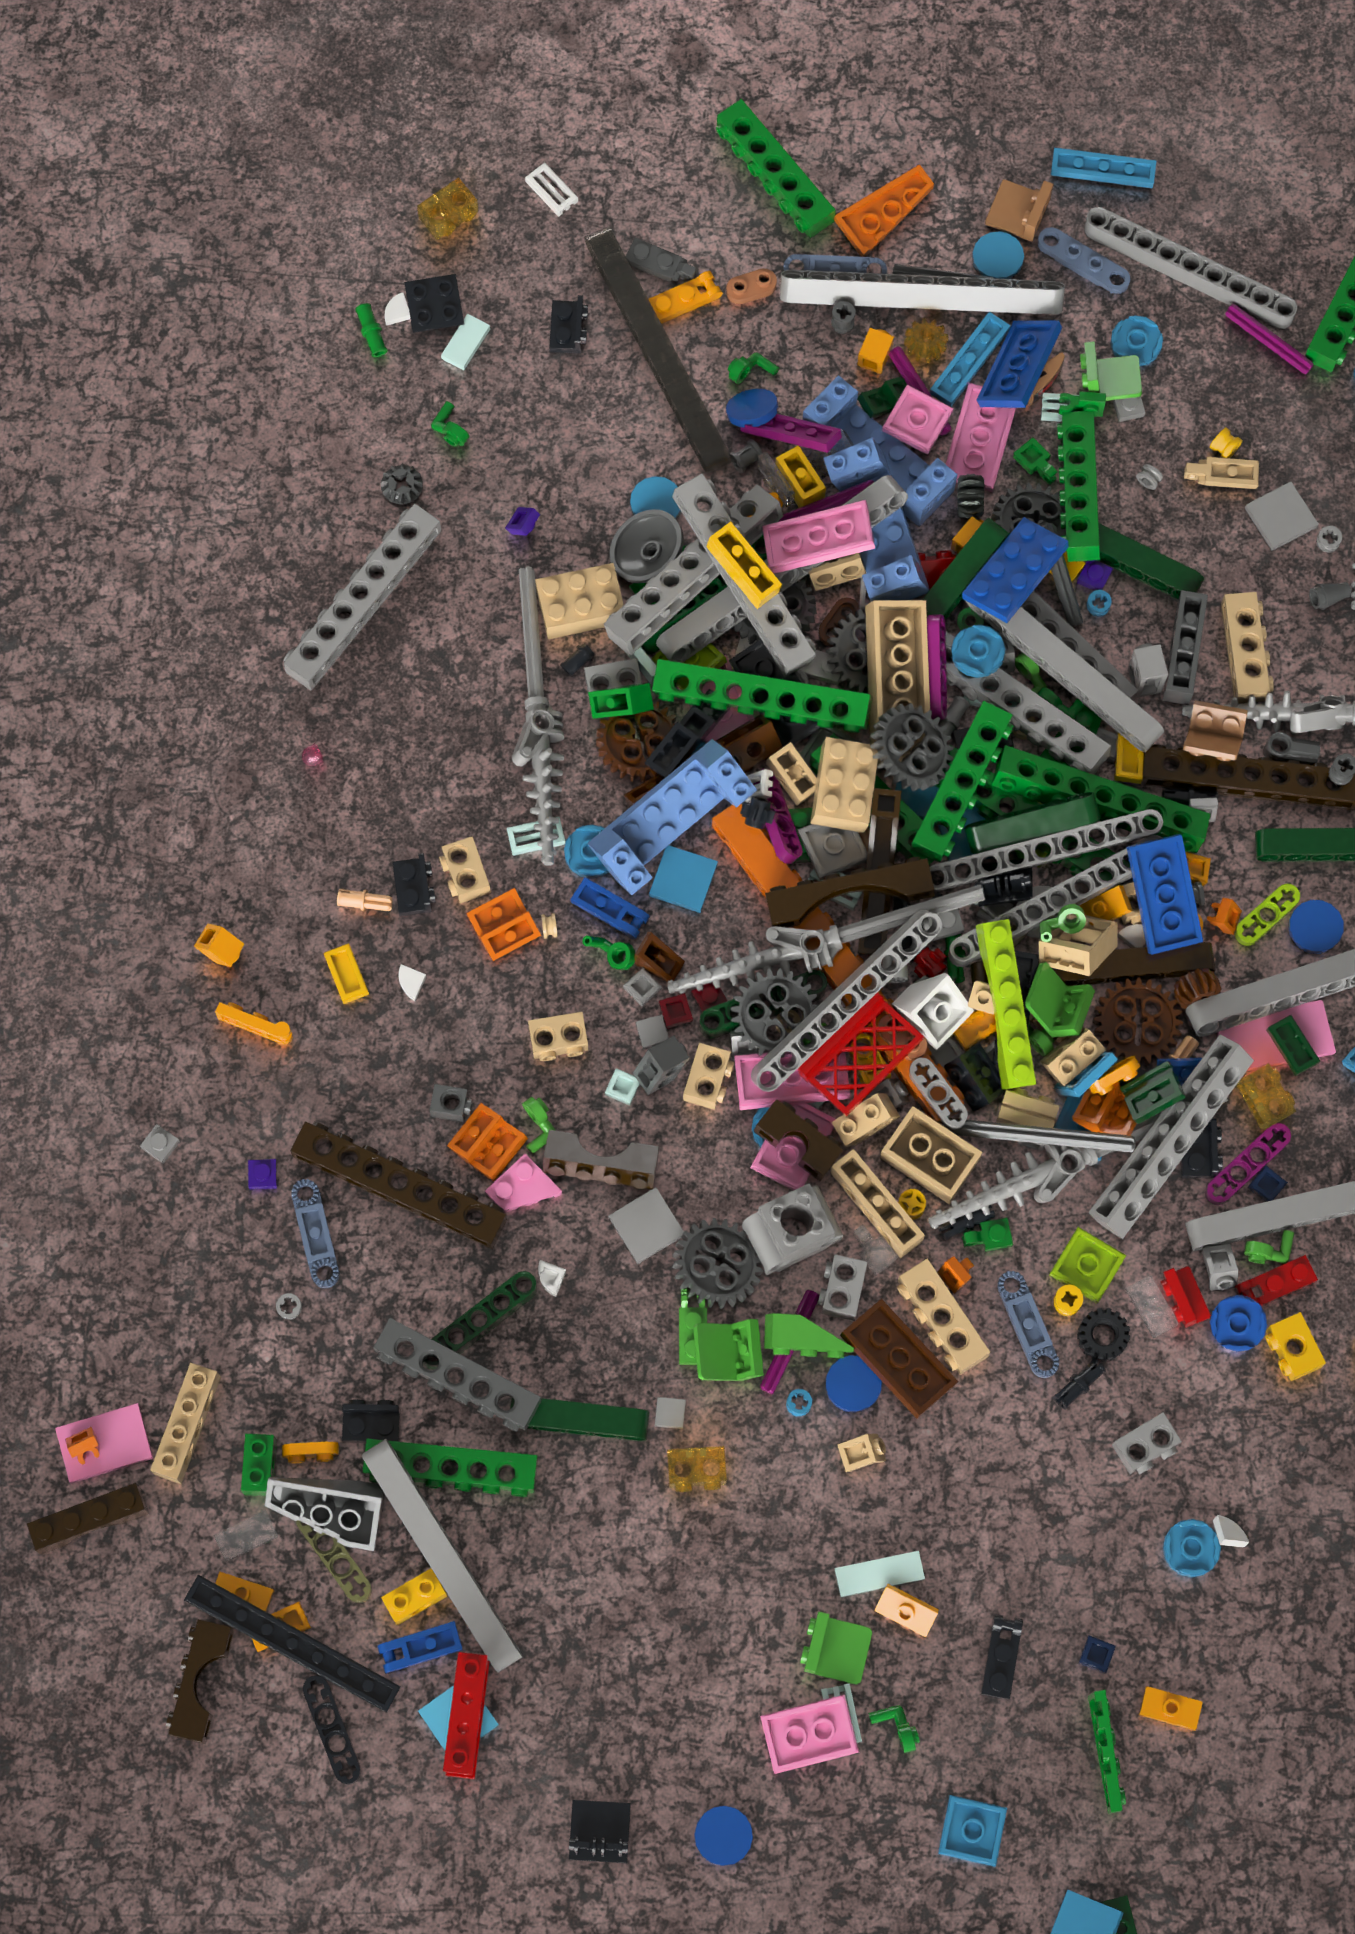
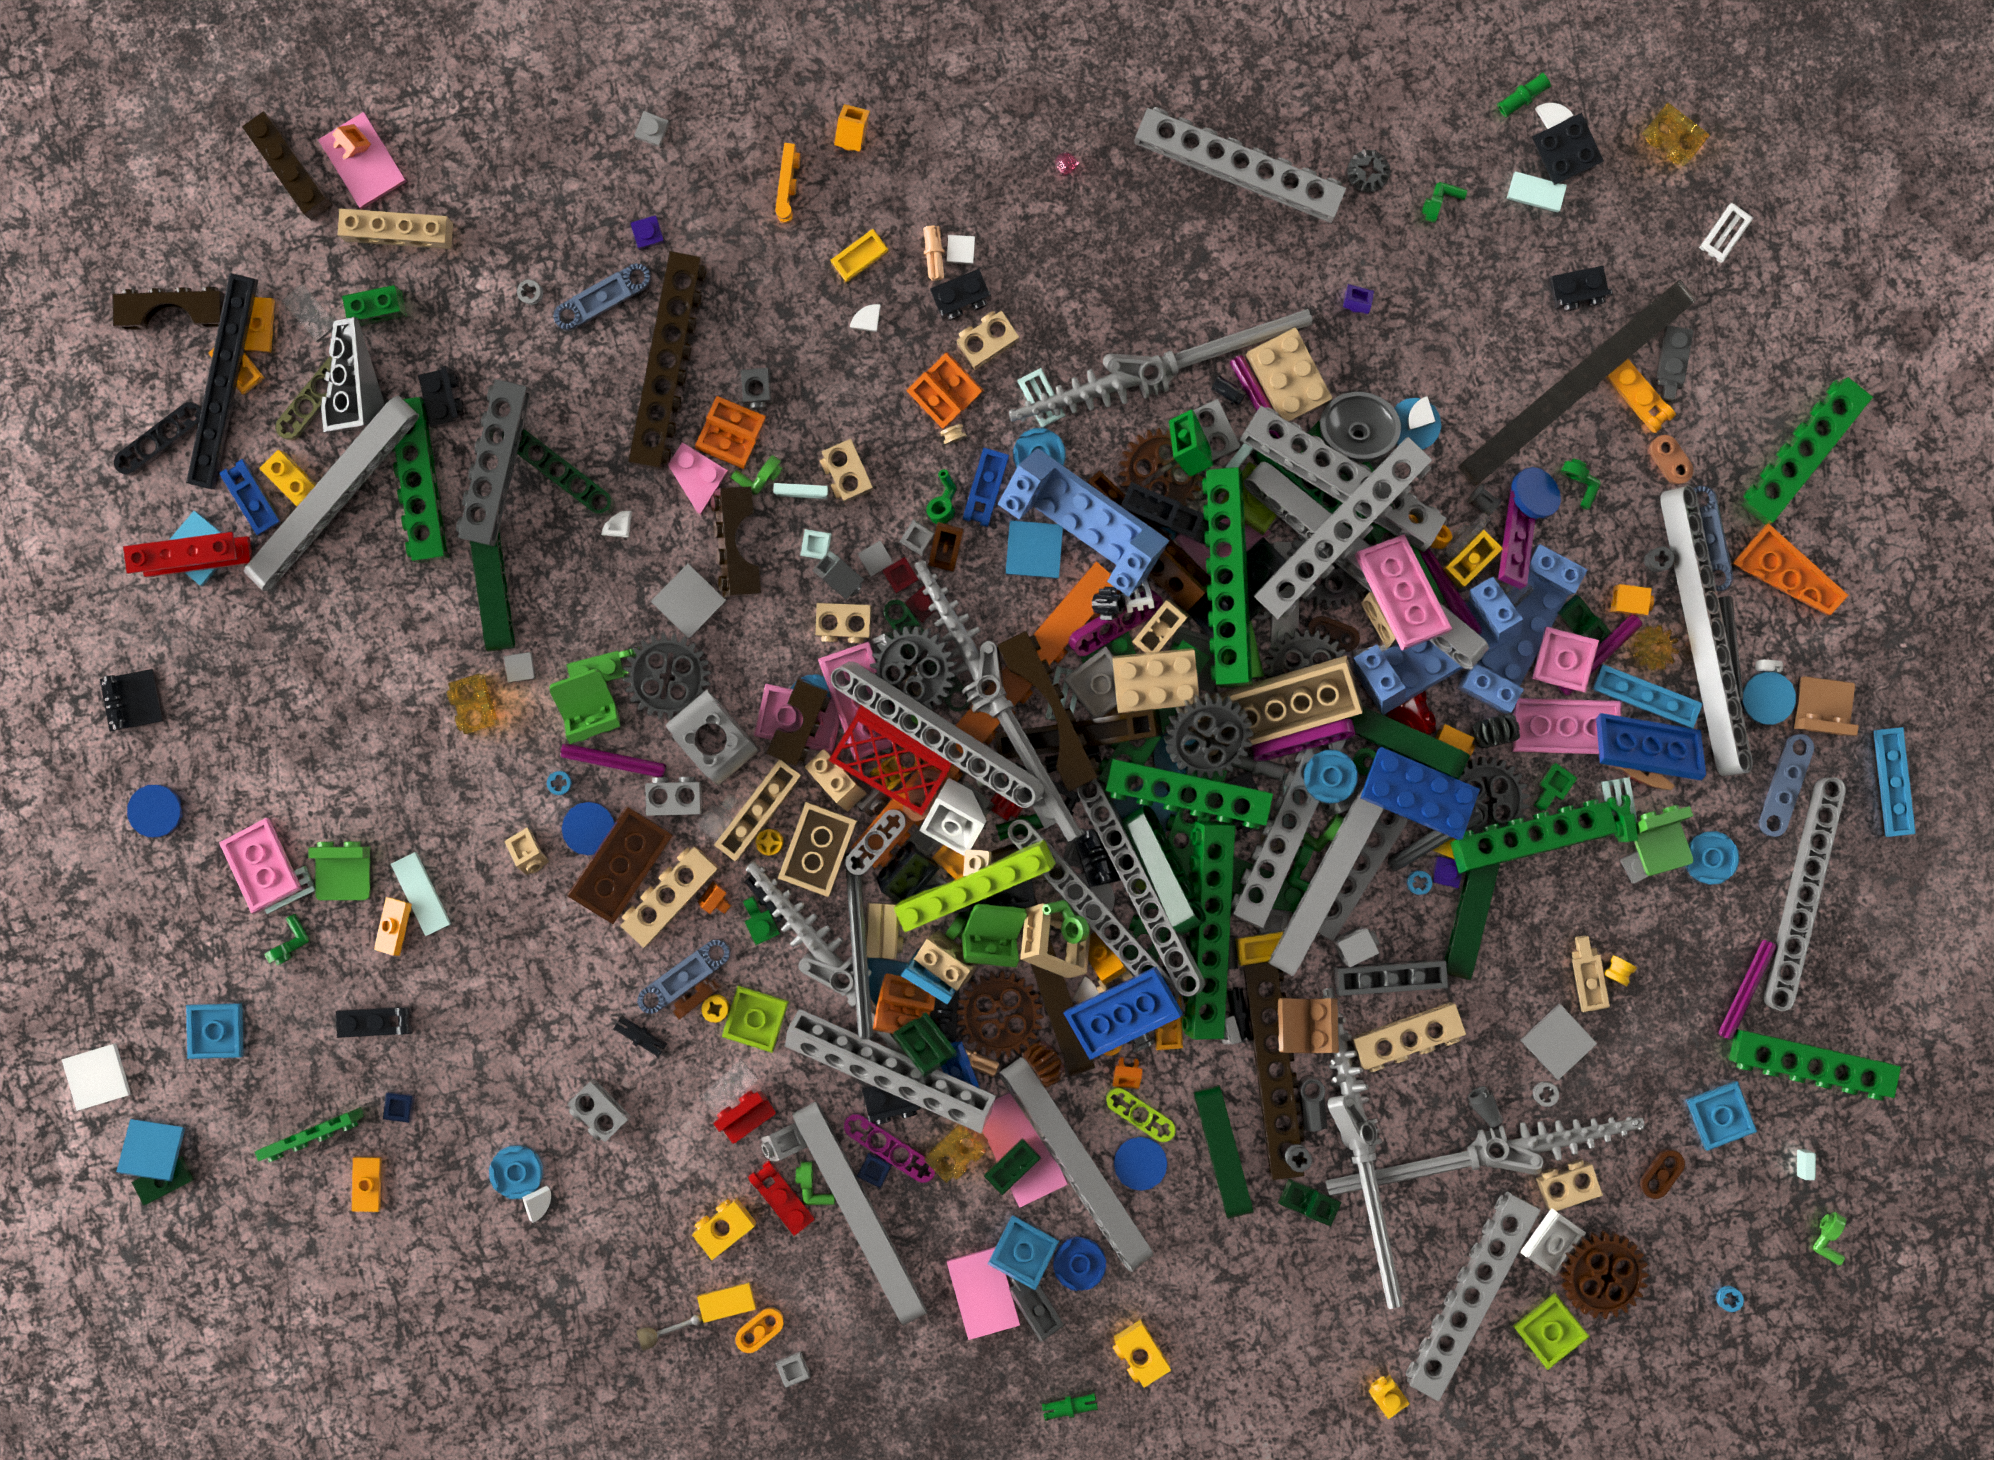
camera: 80 degrees right, 15 degrees up
light orange plate [282,1442,339,1464] -> none
yellow brick [706,521,782,609] -> none
bright green slope [764,1313,854,1358] -> none
black tyre [1077,1308,1130,1362] -> none
light orange plate [1089,1056,1140,1096] -> none
light grey bush [1136,464,1163,490] -> none
blue tile [1210,1295,1268,1352] -> none
none -> reddish brown plate [673,978,721,1020]
none -> light aqua tile [773,483,829,499]
none -> white tile [946,235,975,265]
none -> magenta axle [1230,355,1280,438]
none -> white tile [1407,396,1435,431]
none -> white tile [1755,660,1783,673]

